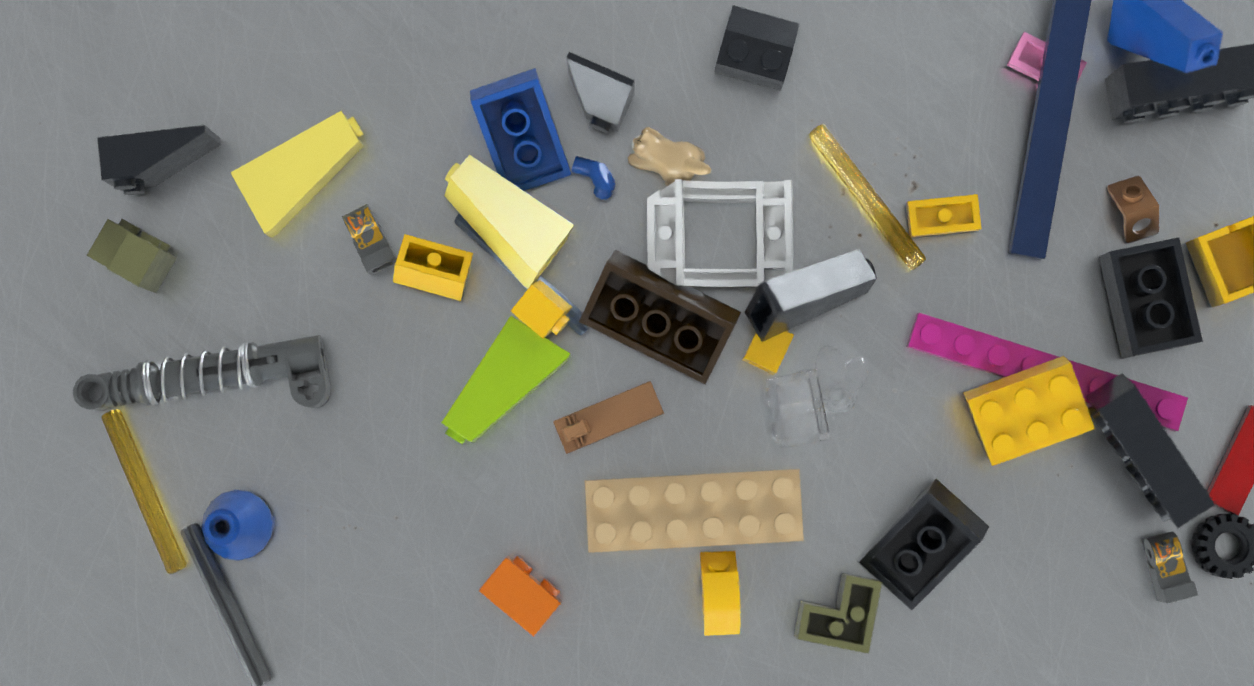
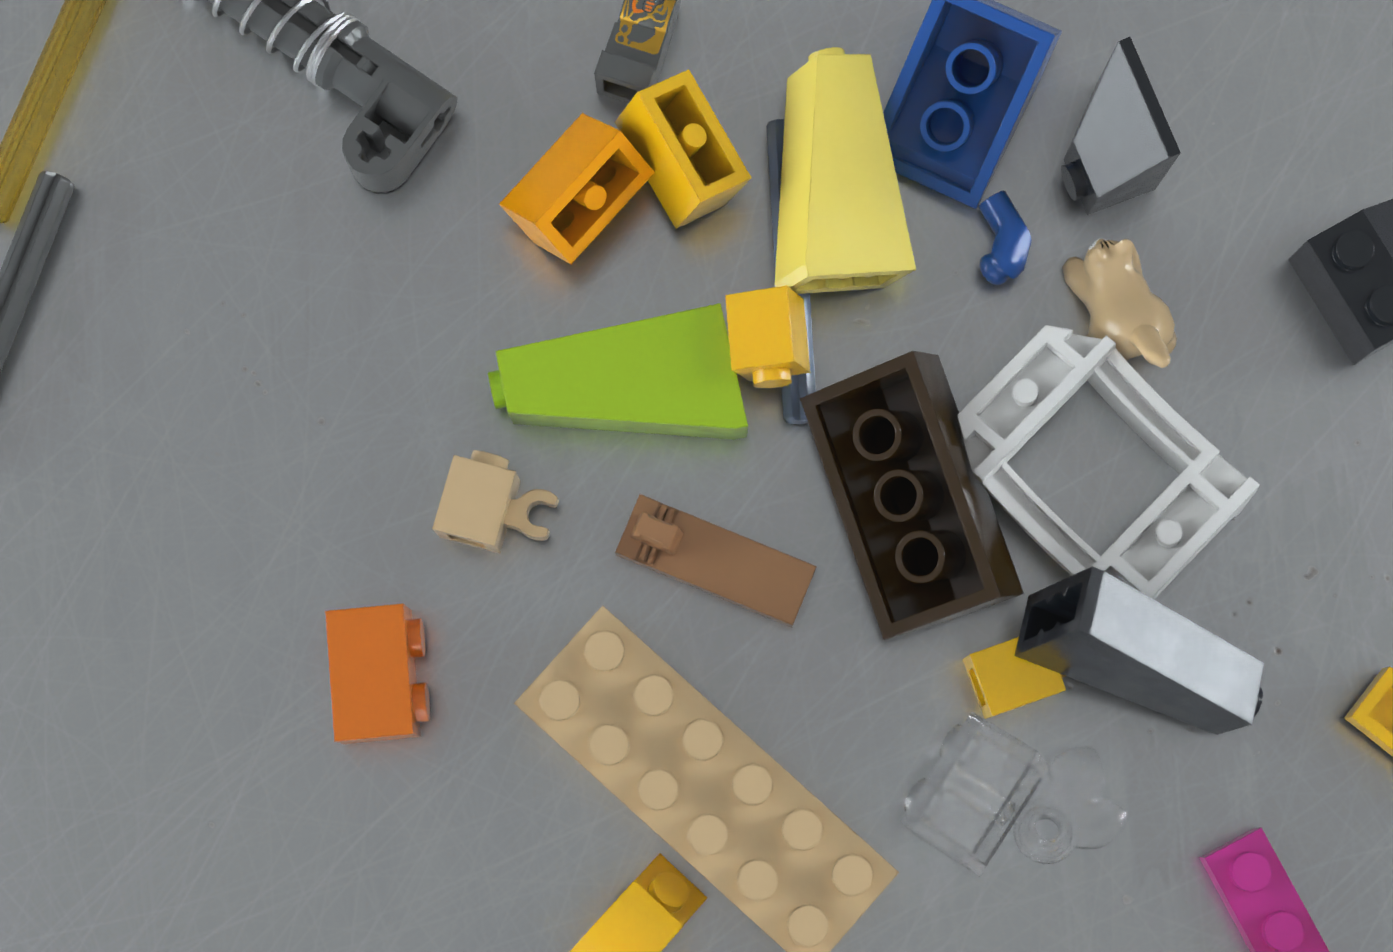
camera: 45 degrees right, 5 degrees down
blue cone [202,490,275,561] -> none
clear yellow axle [809,124,926,270] -> none
none -> tan brick [432,450,559,554]
none -> light orange brick [499,113,655,264]

